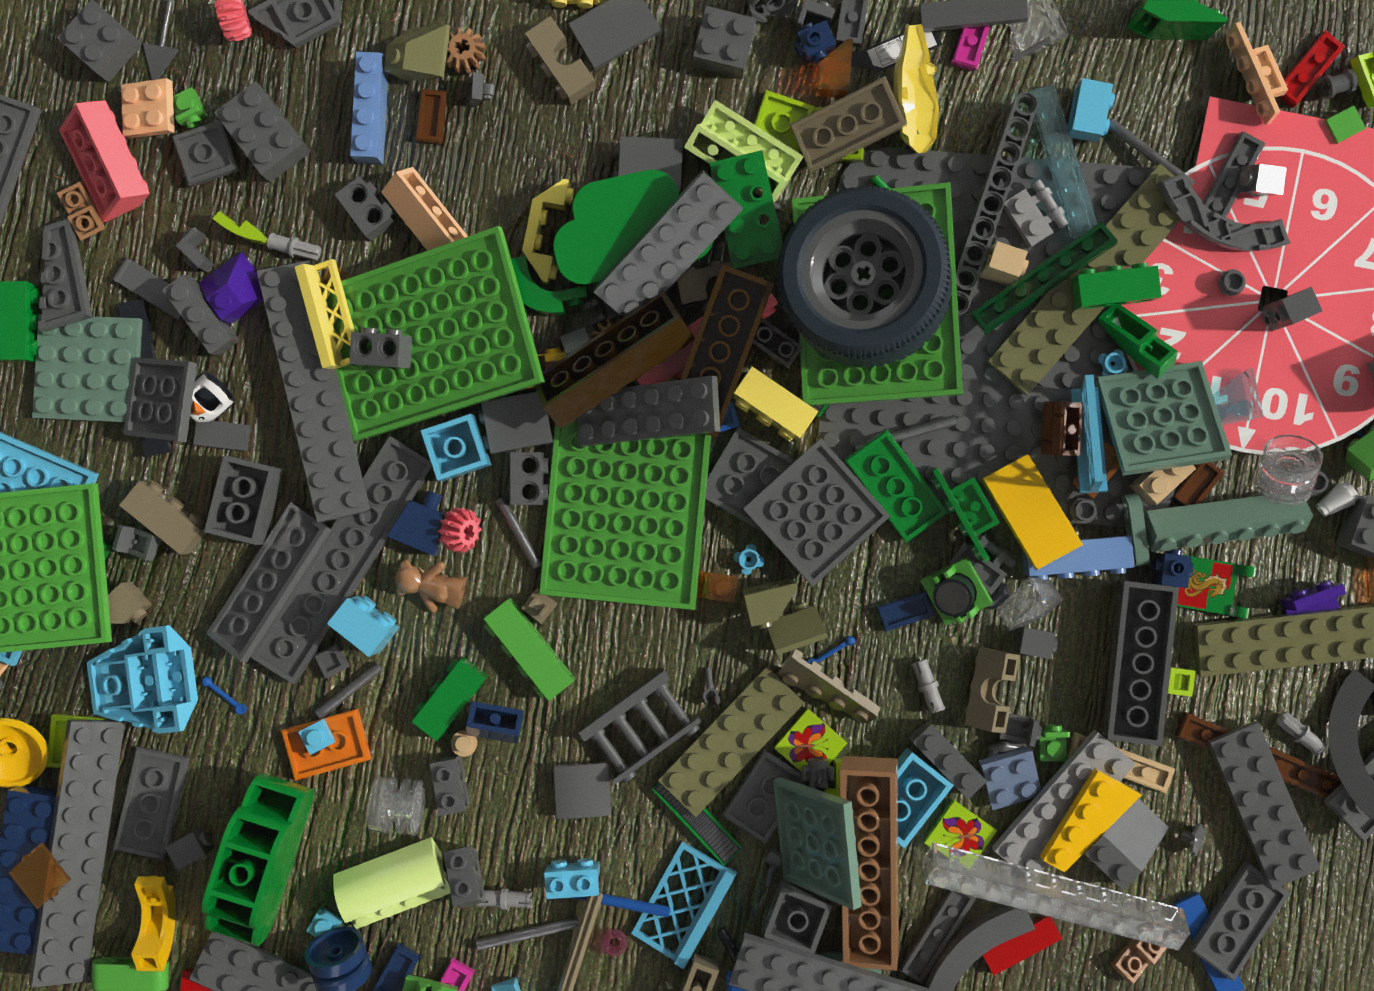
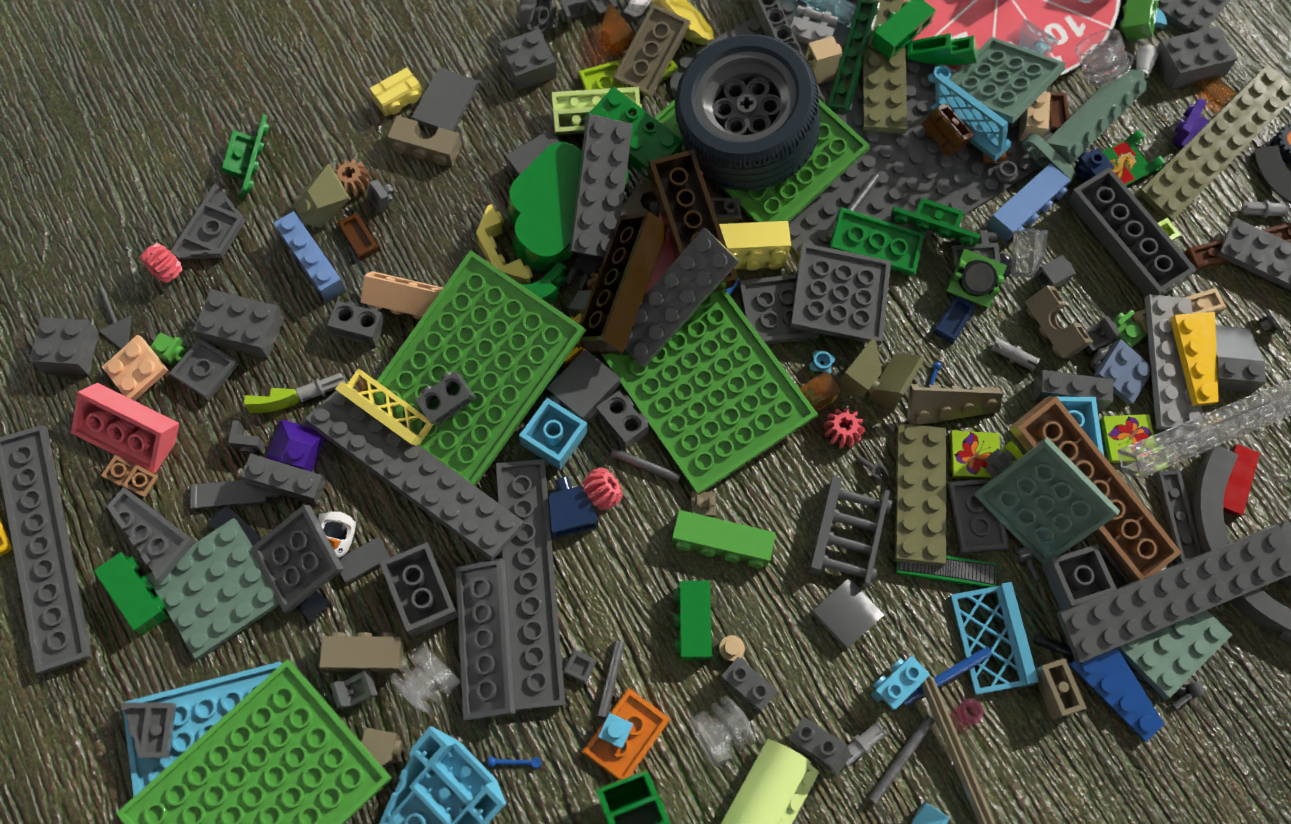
camera: 45 degrees left, 20 degrees down
medium azure brick [327,595,400,657] -> none
medium nougat piece [395,560,467,613] -> none
dark blue brick [466,701,524,744] -> none
dark blue brick [793,20,836,65] -> none
yellow tile [981,454,1083,571] -> none
none -> clear wheel [390,644,461,715]
none -> coral gear [823,407,865,449]

